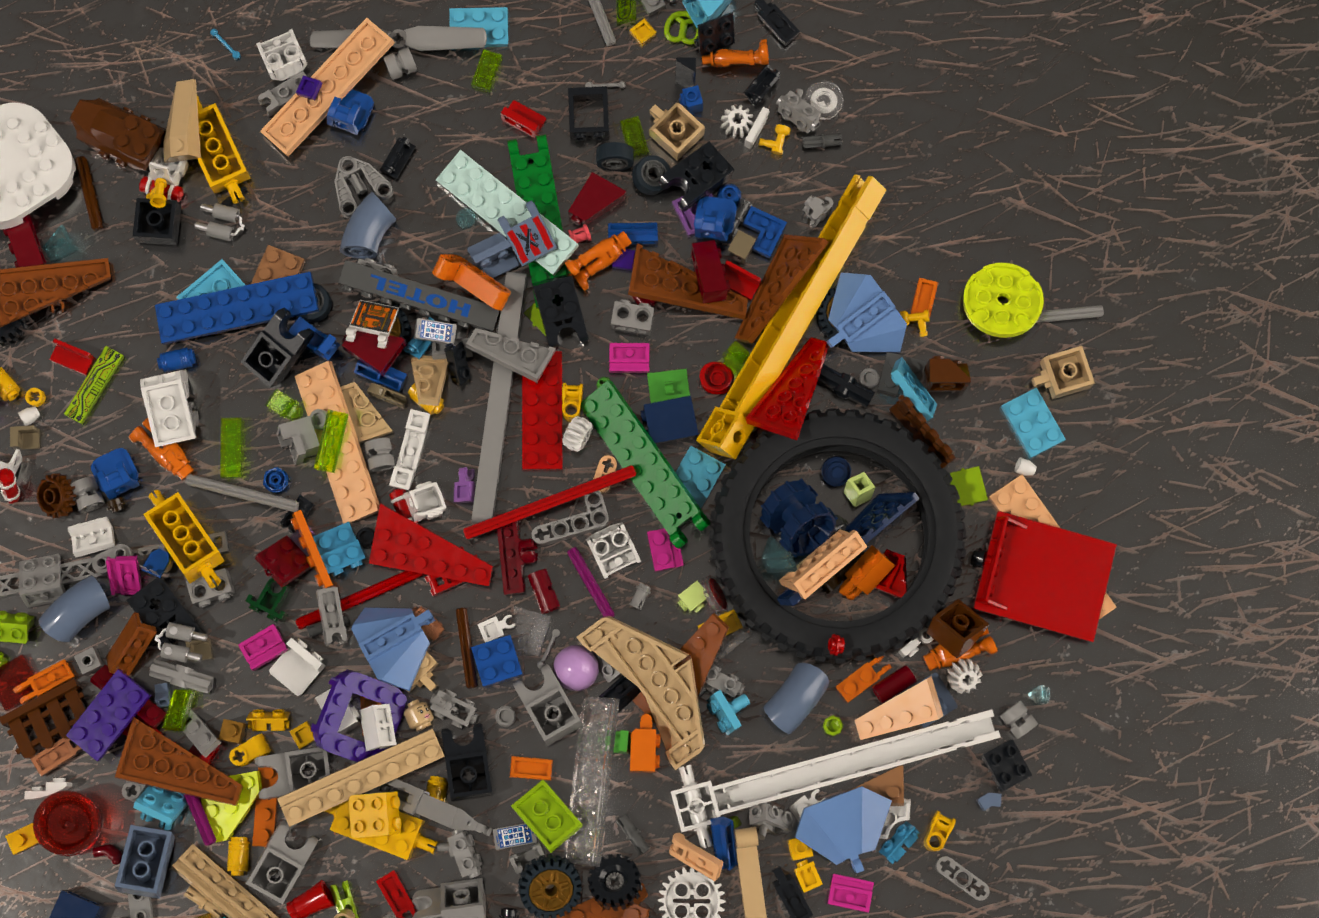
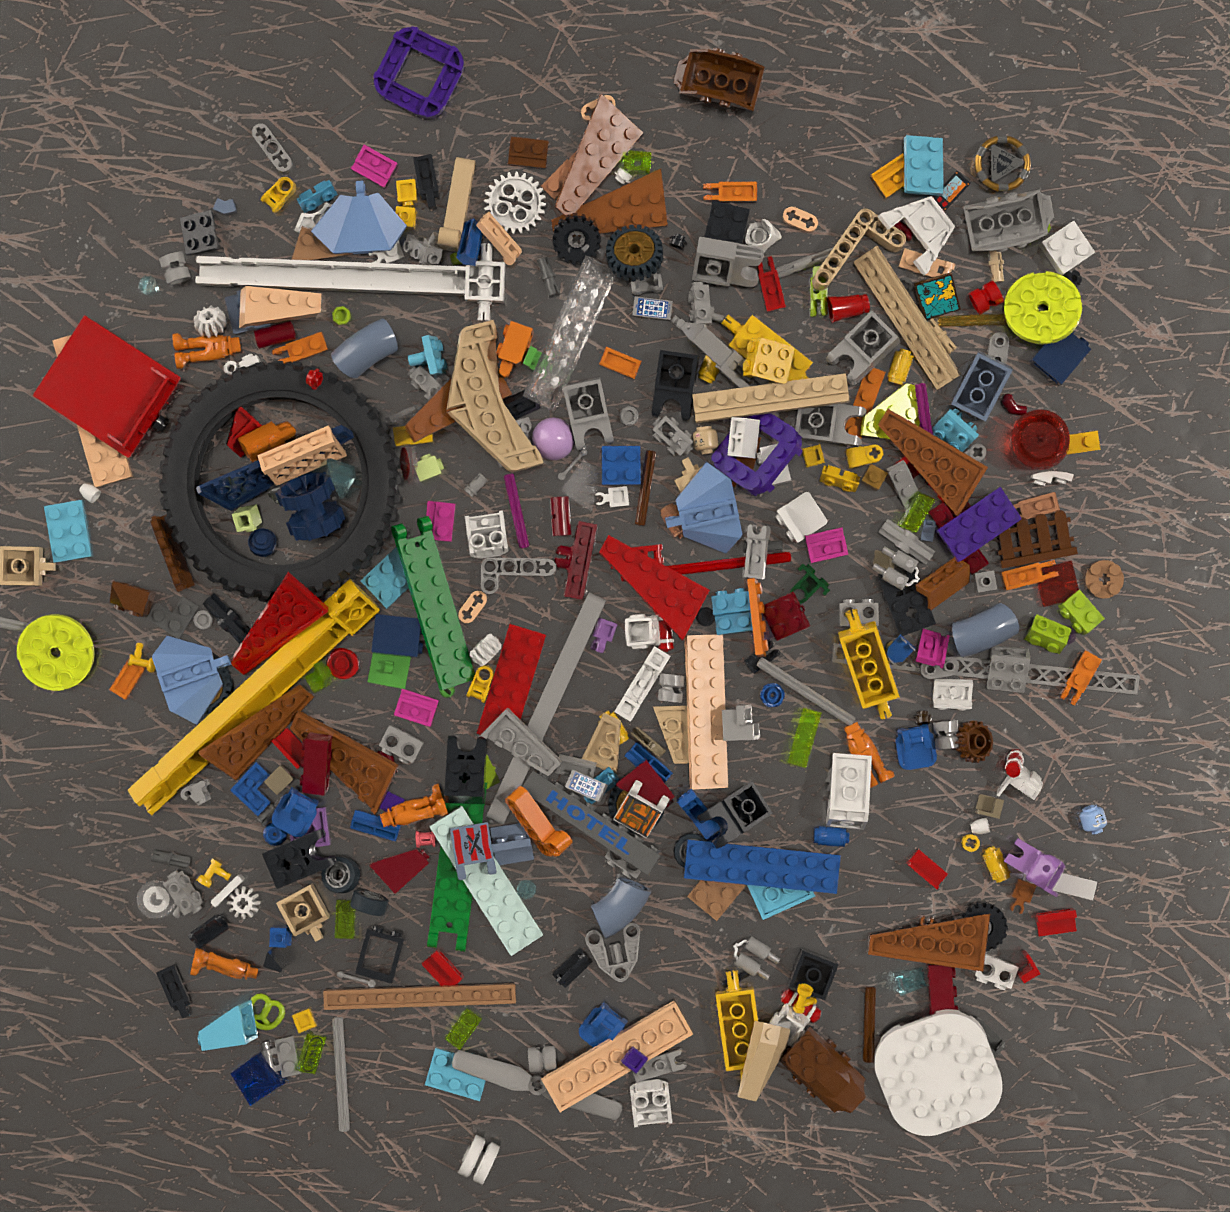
camera: 160 degrees left, 10 degrees up
lime tile [64,346,124,425] -> none
dark azure hinge [210,29,241,60] -> none
clear neon green bracket [265,389,299,420] -> none
light grey tile [310,409,331,430] -> none
clear neon green plate [314,409,349,473] -> none
black hinge [444,341,471,386] -> none
red axle [463,465,636,540] -> none
lime plate [511,780,583,853] -> none
black hinge [694,12,735,56] -> none
medium azure plate [891,357,937,421] -> none
reddish brown slope [926,599,989,658] -> none
lime piece [950,466,988,507] -> none
none -> medium nougat plate [323,983,516,1010]

